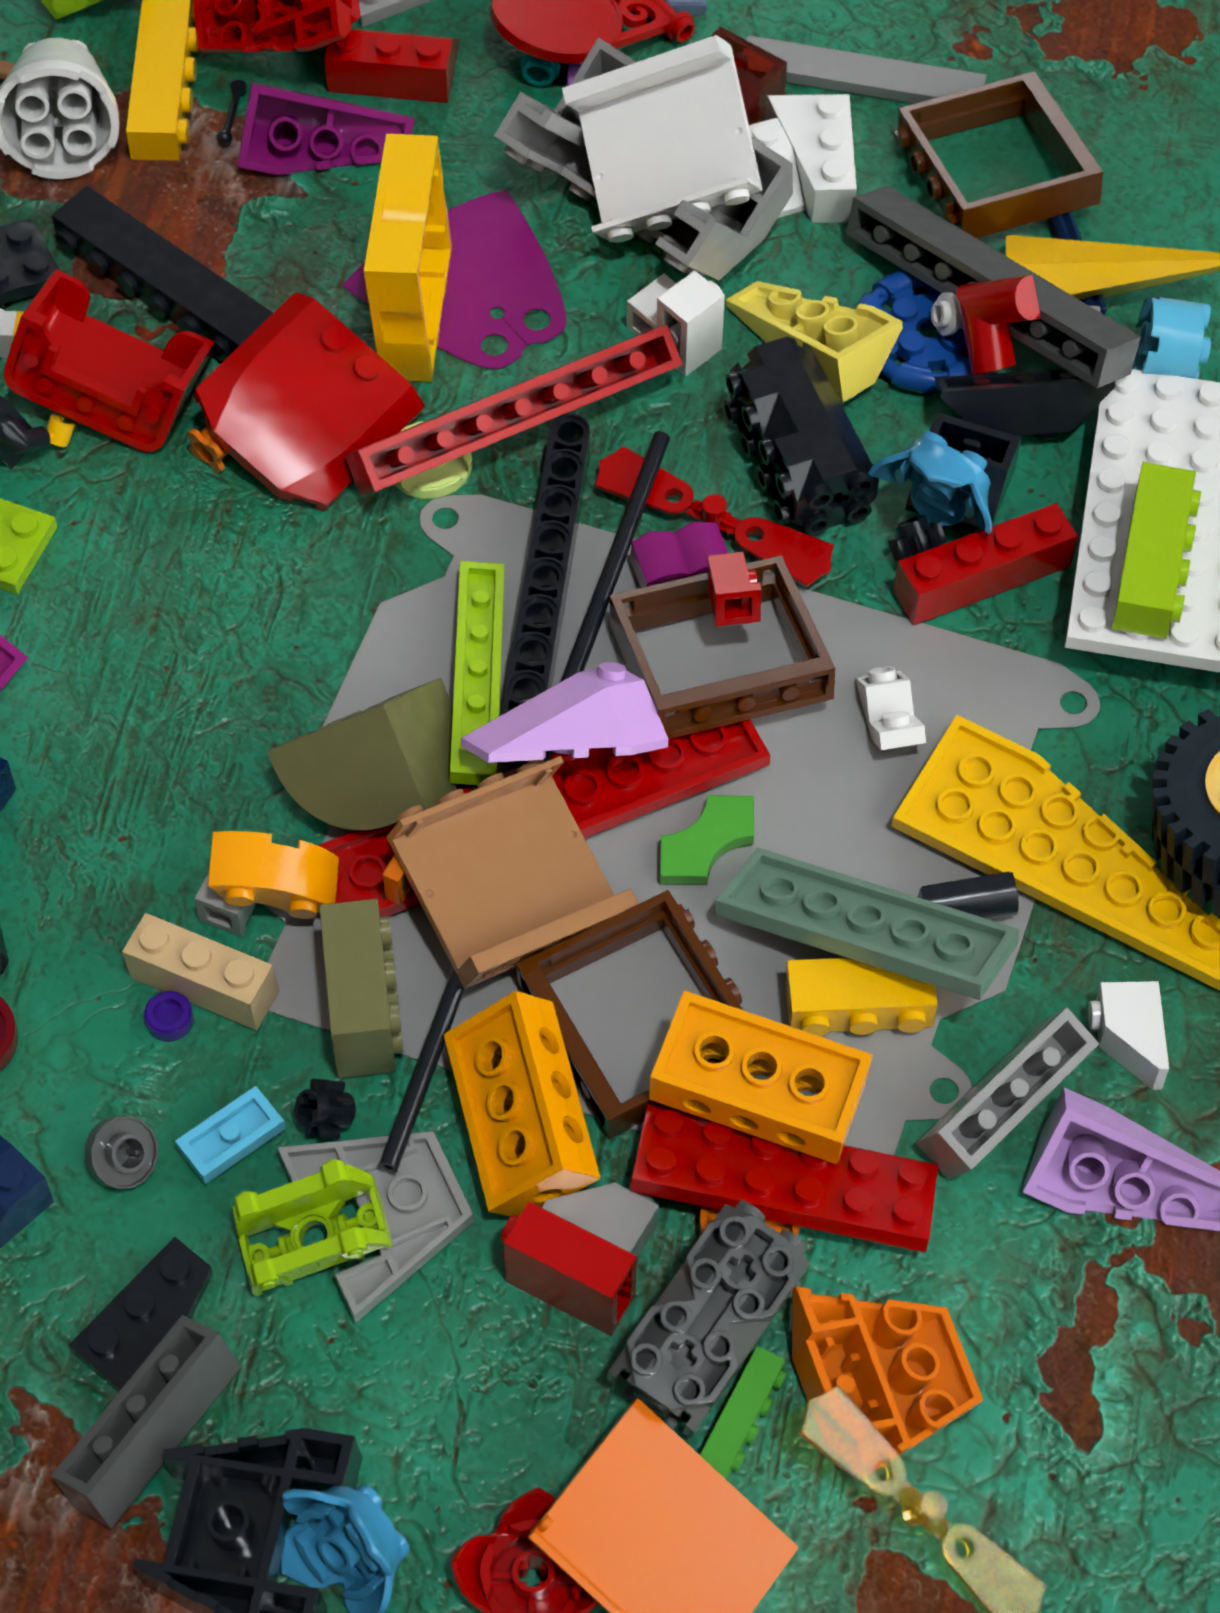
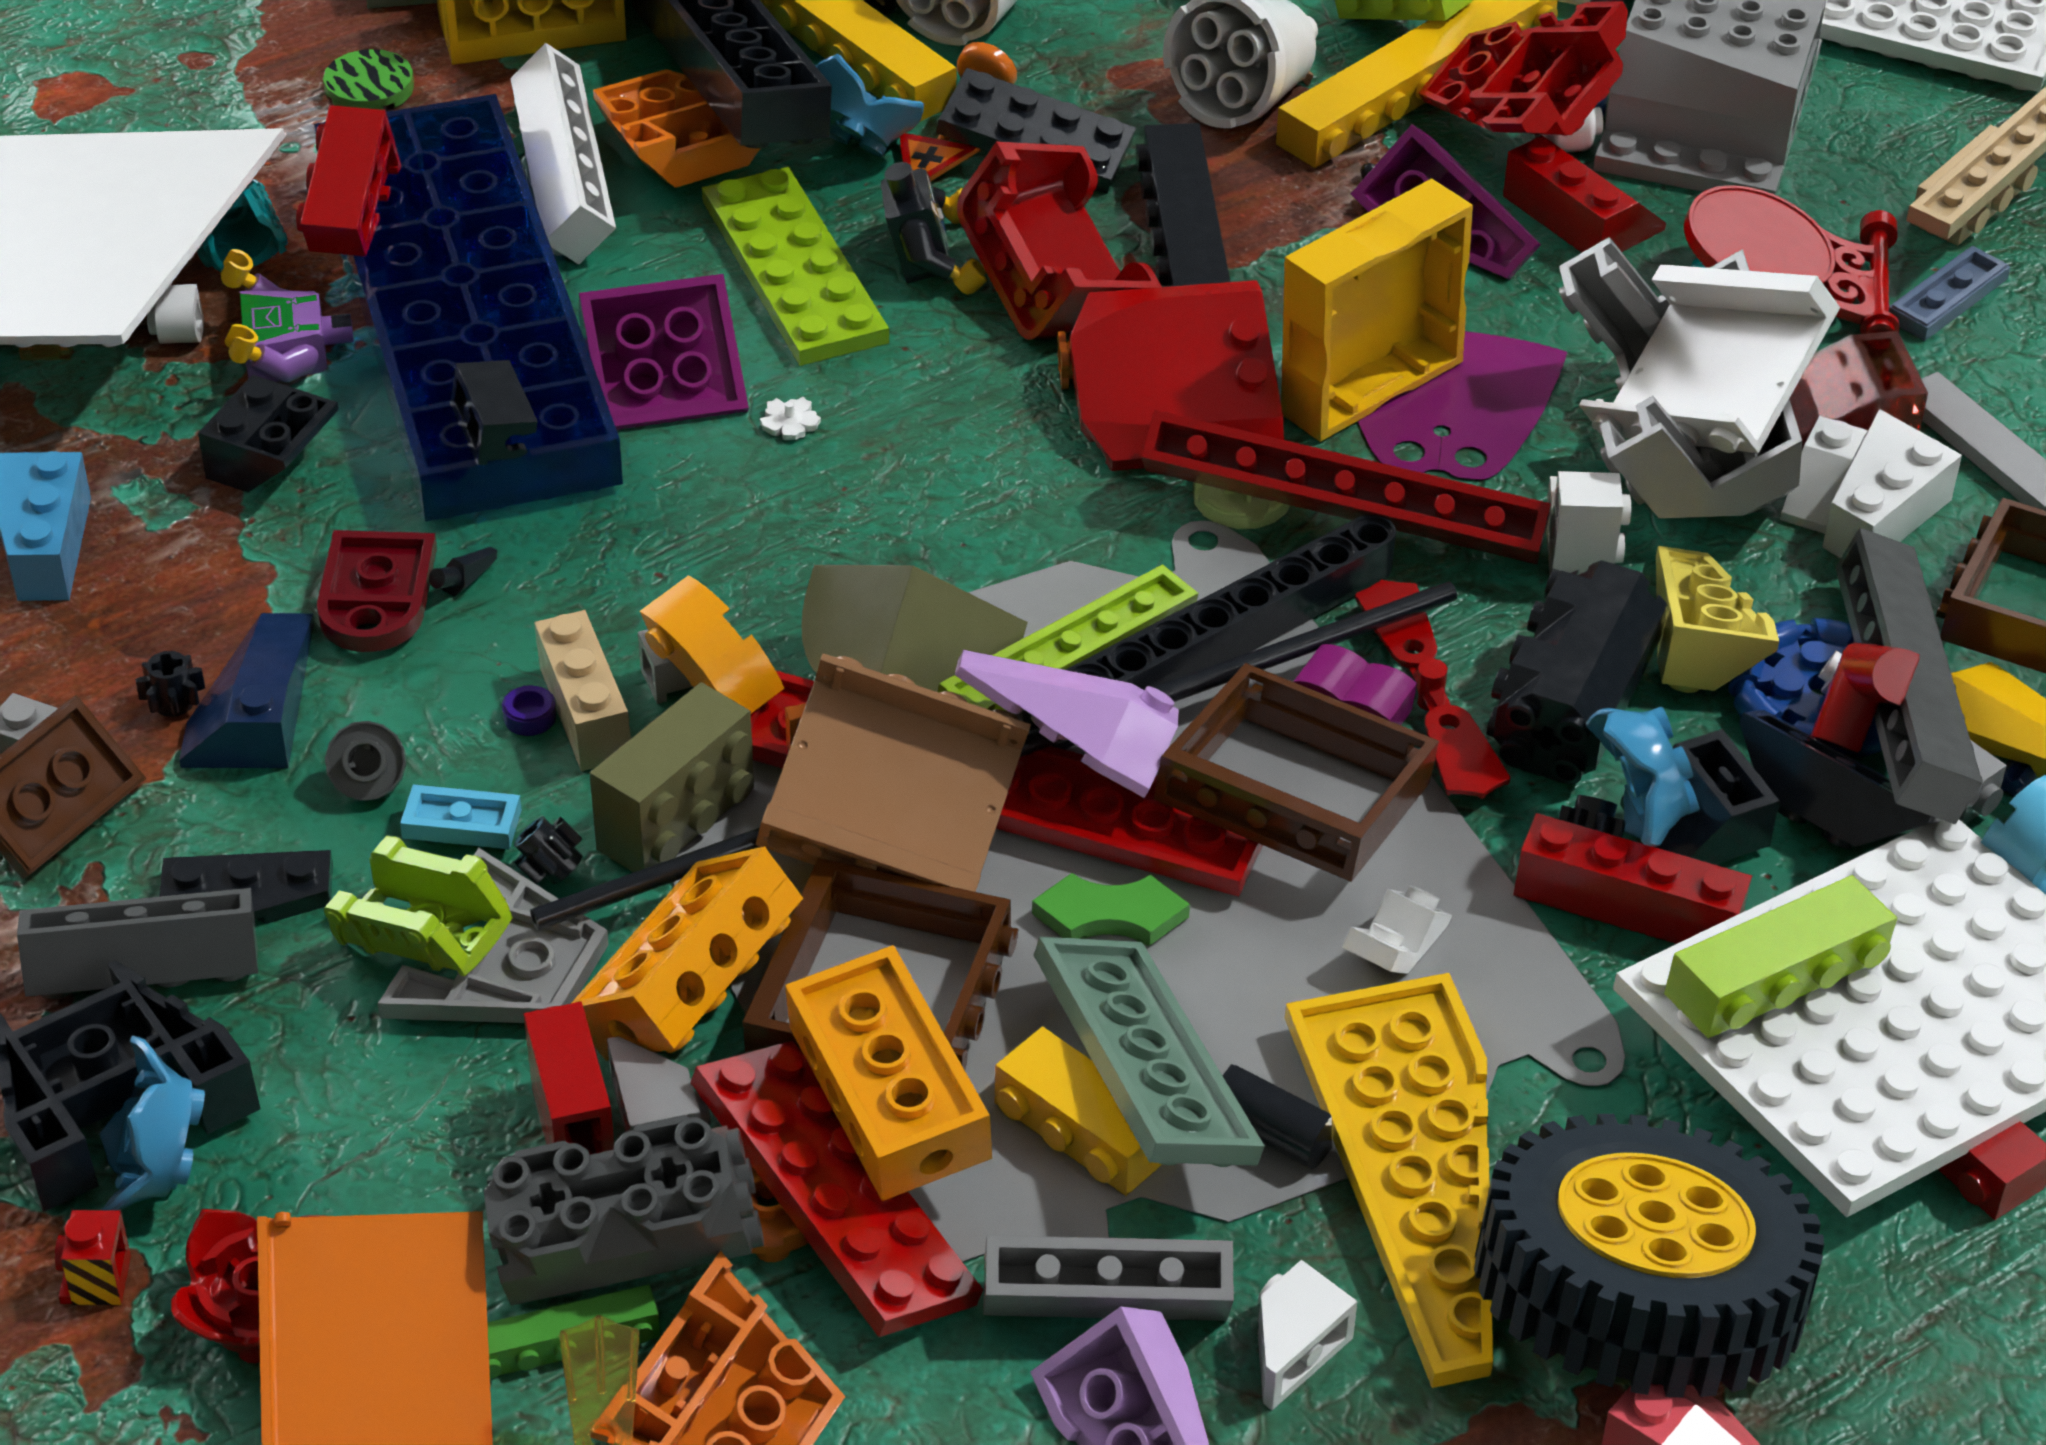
camera: 45 degrees right, 15 degrees down
red brick [707,552,761,627] -> none
none -> white plant [760,397,821,440]

